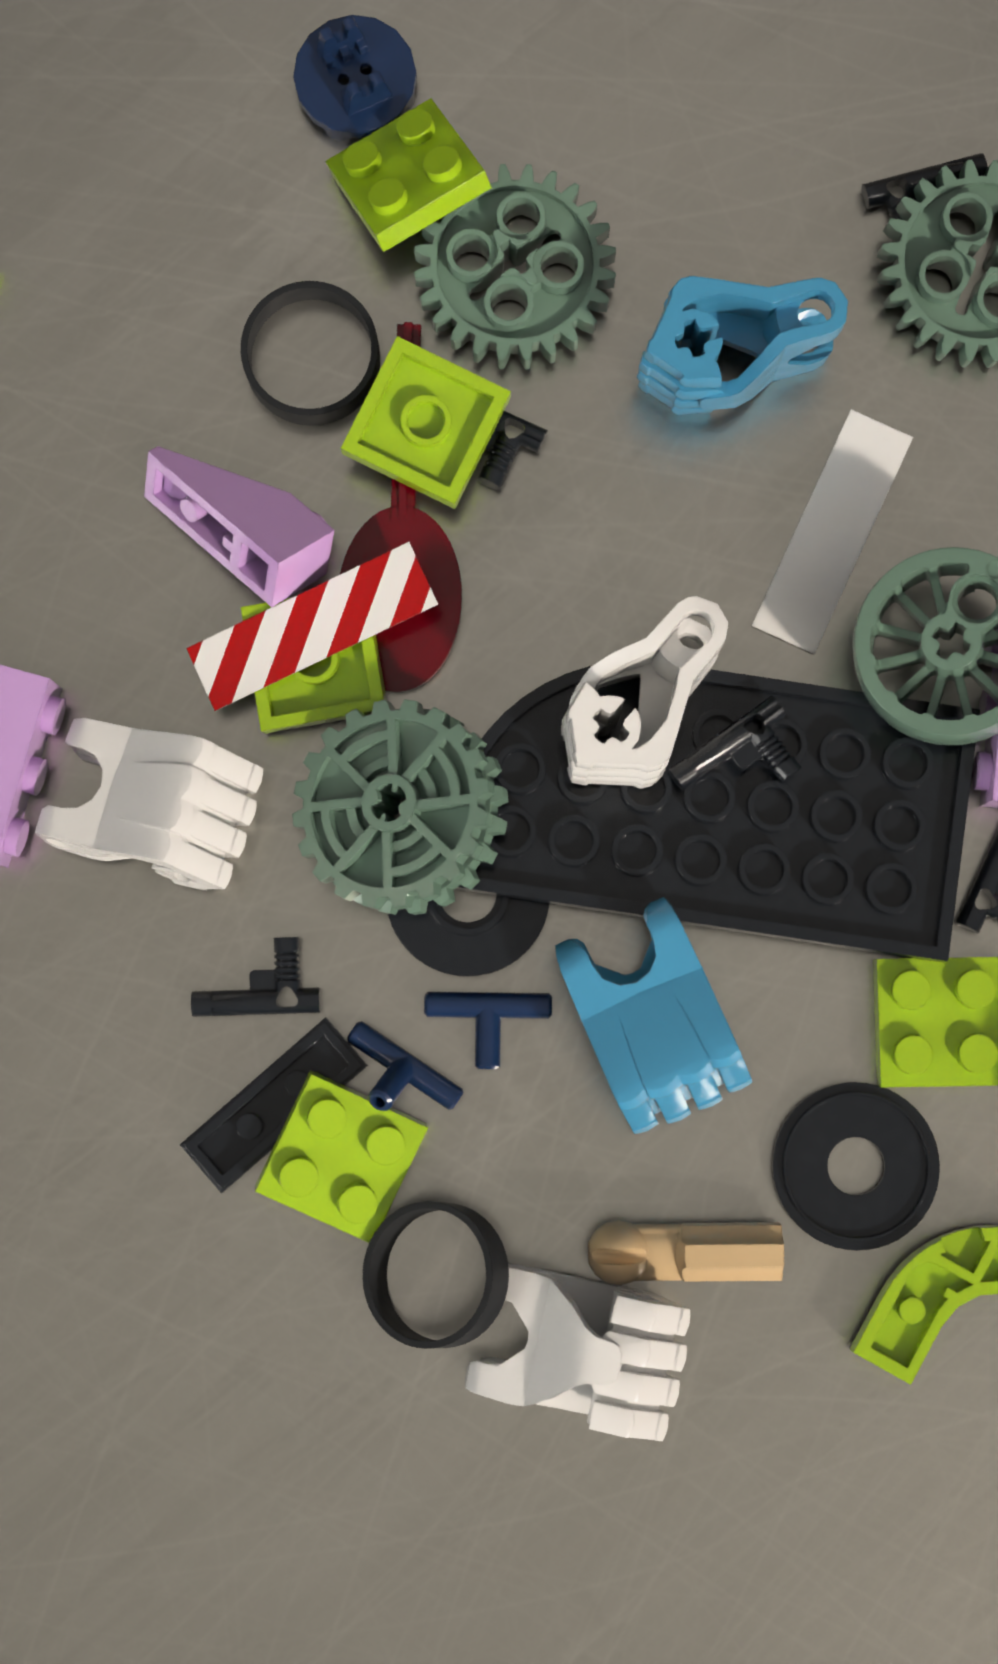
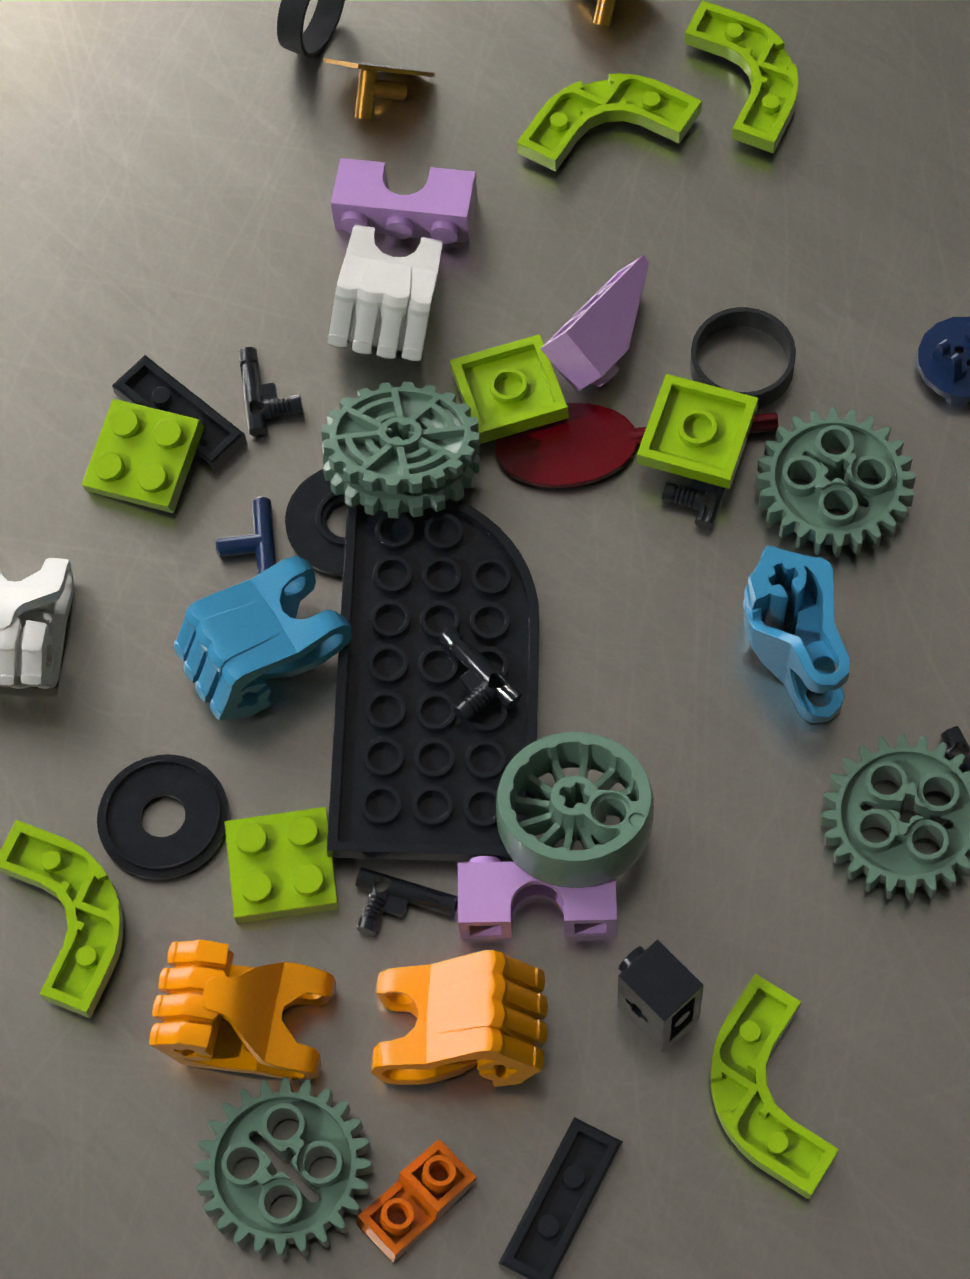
camera: 85 degrees right, 20 degrees down
sticker [186,542,438,711] -> none
lime plate [325,98,492,252] -> none
dark blue piece [347,1021,464,1111] -> none
black tyre [362,1201,509,1349] -> none
white piece [561,596,728,789] -> none
tan piece [588,1220,784,1285] -> none
white sticker [752,409,913,654] -> none

